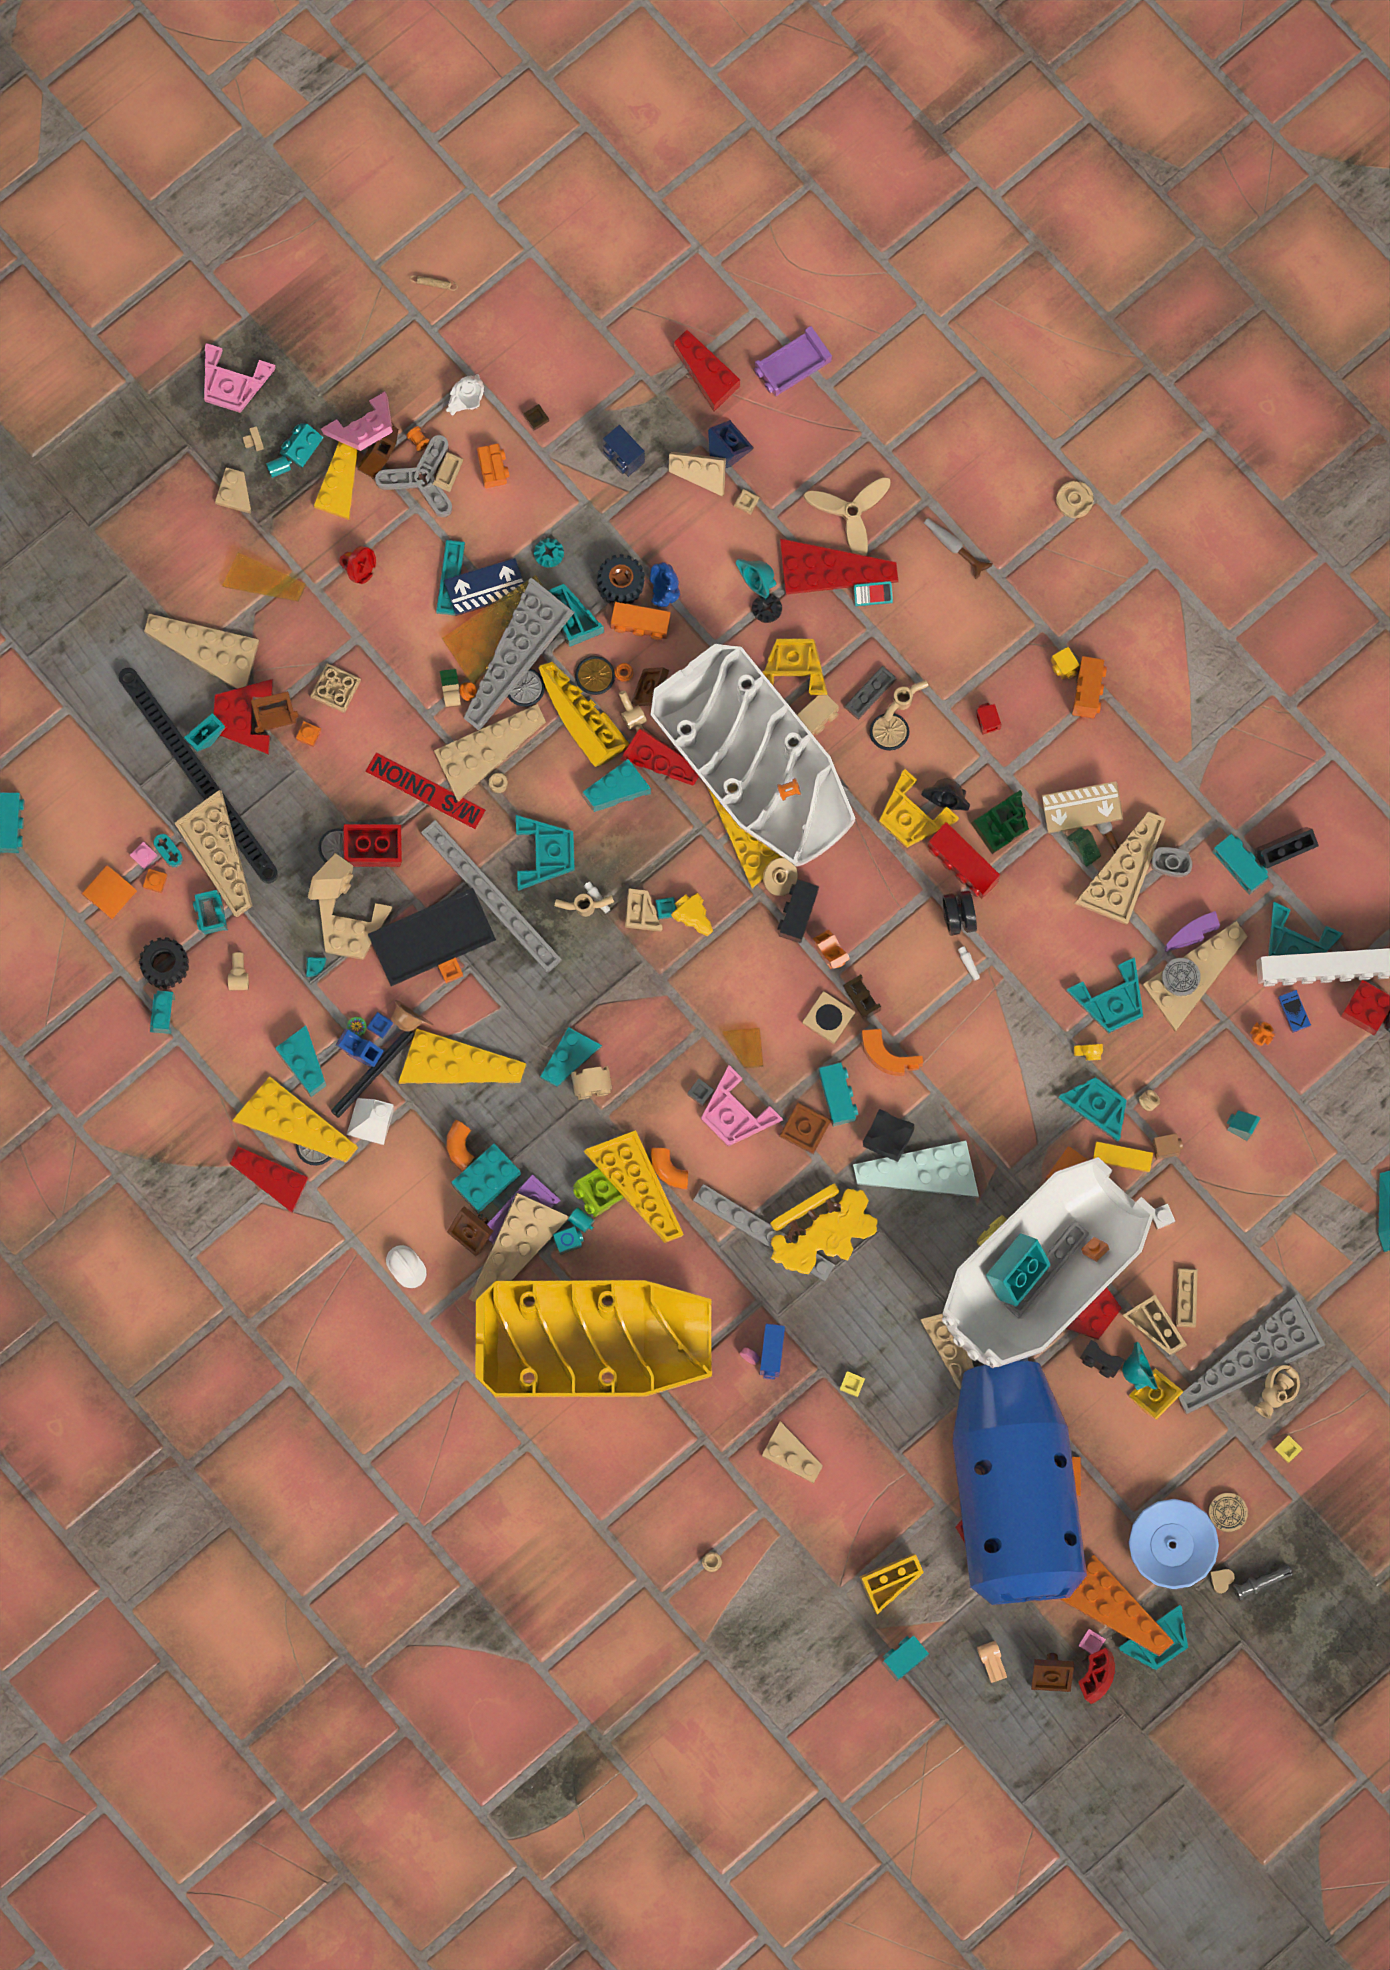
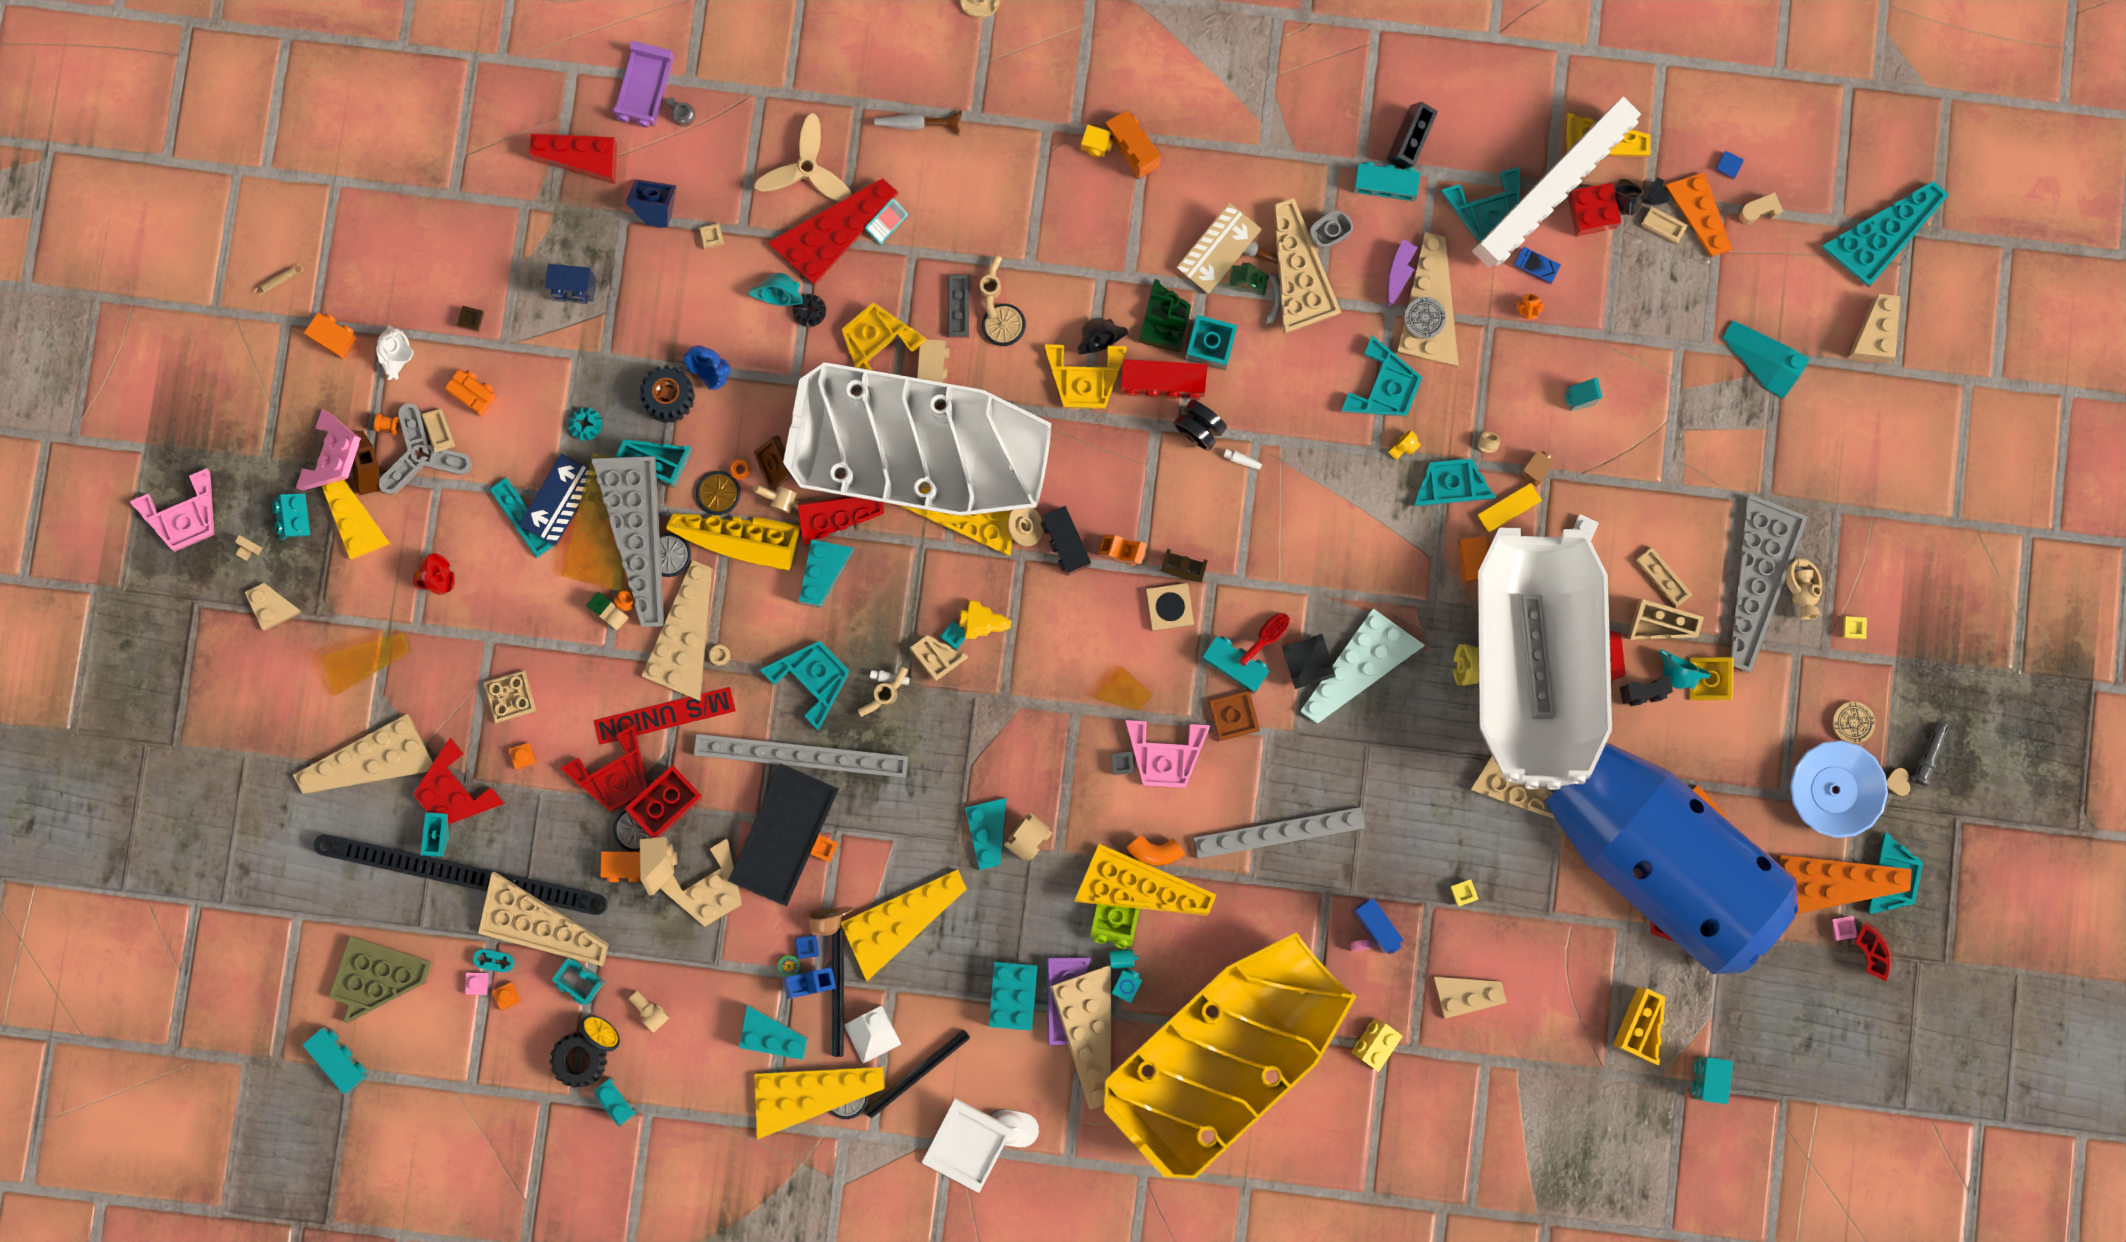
camera: 45 degrees left, 5 degrees up
orange slope [81,865,137,919] -> none
red wing [230,1146,309,1213] -> none
dark orange piece [251,691,299,734] -> none
teal piece [266,456,292,478] -> none
teal tile [306,957,327,977] -> none
orange cylinder [446,1120,476,1171] -> none
reddish brown tile [447,1206,494,1256] -> none
orange brick [611,602,671,640] -> none
tan wing [669,452,726,496] -> none
tan plate [702,1552,722,1572] -> none
yellow plant [770,1184,878,1274] -> none
orange bush [777,778,801,801] -> none
orange arch [861,1029,923,1076] -> none
red brick [976,703,1002,735] -> none
light nougat piece [977,1641,1007,1683] -> none
teal brick [986,1233,1051,1307] -> none
reddish brown tile [1031,1653,1074,1692] -> none
orange plate [1081,1237,1110,1262] -> none
none -> orange brick [304,313,357,360]
none -> olive wing [329,936,433,1023]
none -> red wing [560,725,648,813]
none -> yellow wheel [580,1015,620,1051]
none -> orange brick [601,852,641,883]
none -> flat silver piece [667,97,696,127]
none -> black axle [865,1030,970,1118]
none -> white piece [922,1098,1013,1193]
none -> teal brick [1185,315,1238,370]
none -> red piece [1239,613,1290,666]
none -> light grey piece [1265,273,1281,325]
none -> light yellow bracket [1351,1018,1402,1072]

